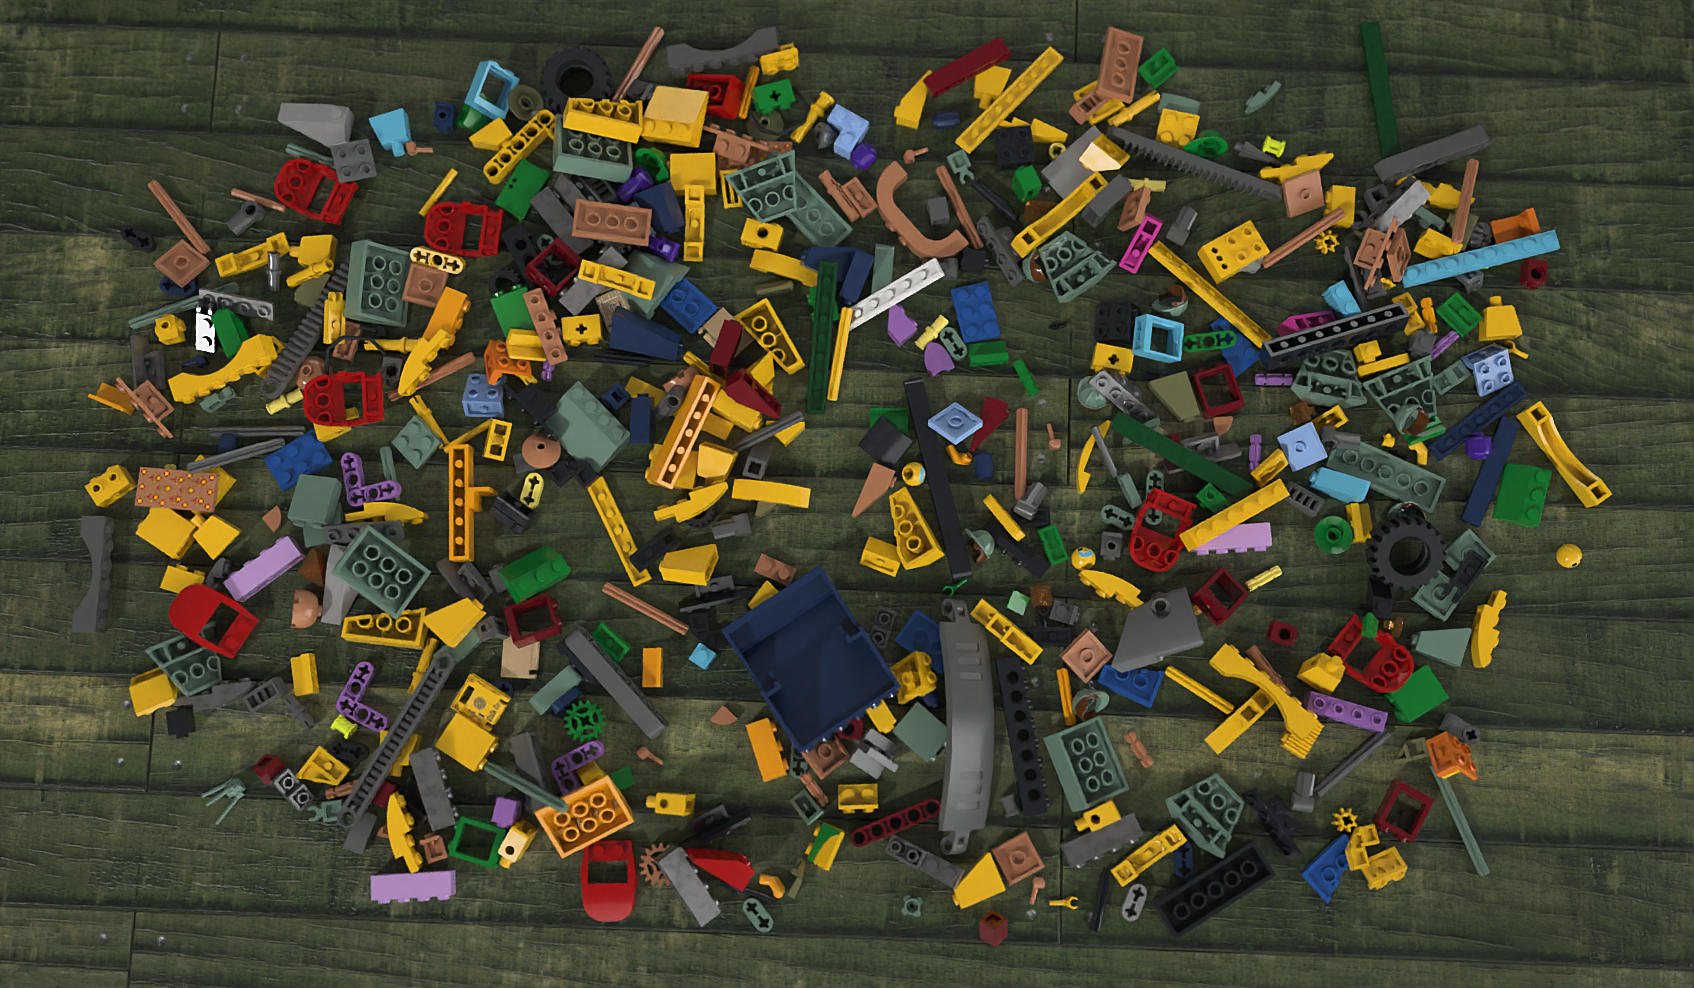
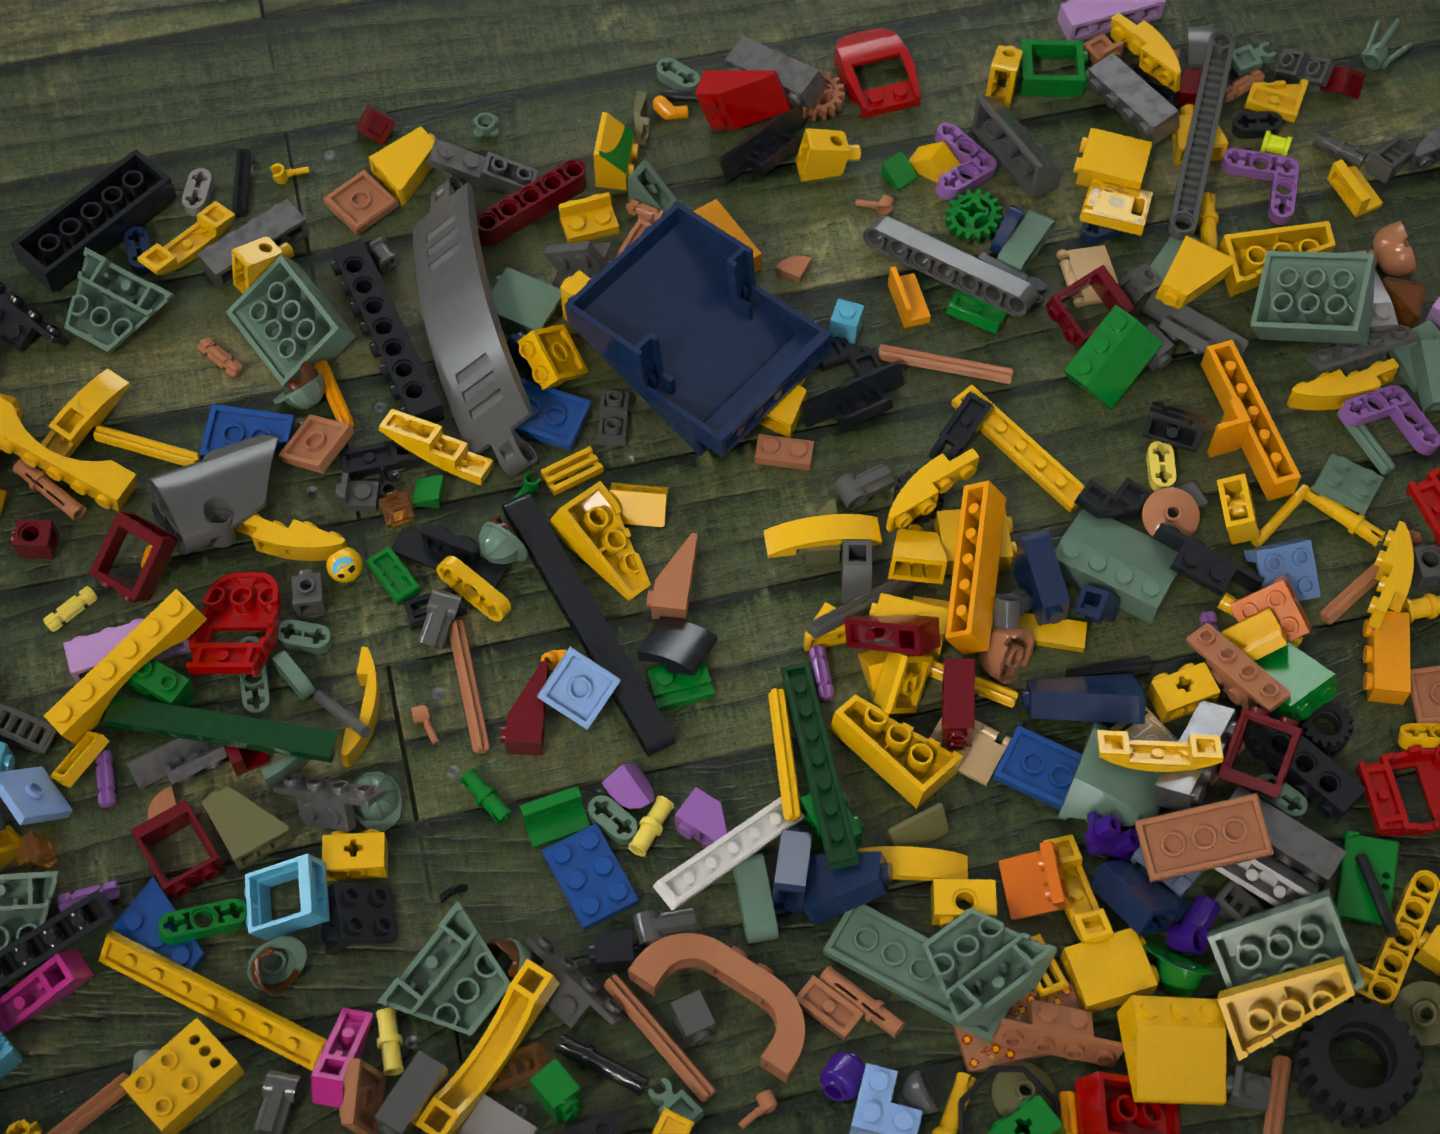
camera: 165 degrees right, 20 degrees down
sand green axle [484,761,569,813] -> none
medium lavender brick [492,795,524,828] -> none
light orange slope [534,774,634,858] -> none
yellow slope [659,544,719,586] -> none
yellow piece [902,462,926,486] -> none
dark blue brick [973,451,994,480] -> none
nougat hand [1029,877,1045,905] -> none
none -> light yellow pin [376,1008,404,1076]
none -> yellow tile [540,446,604,496]
none -> medium lavender axle [809,645,835,702]
none -> orange bracket [999,840,1072,921]
none -> black bar [1355,853,1400,938]

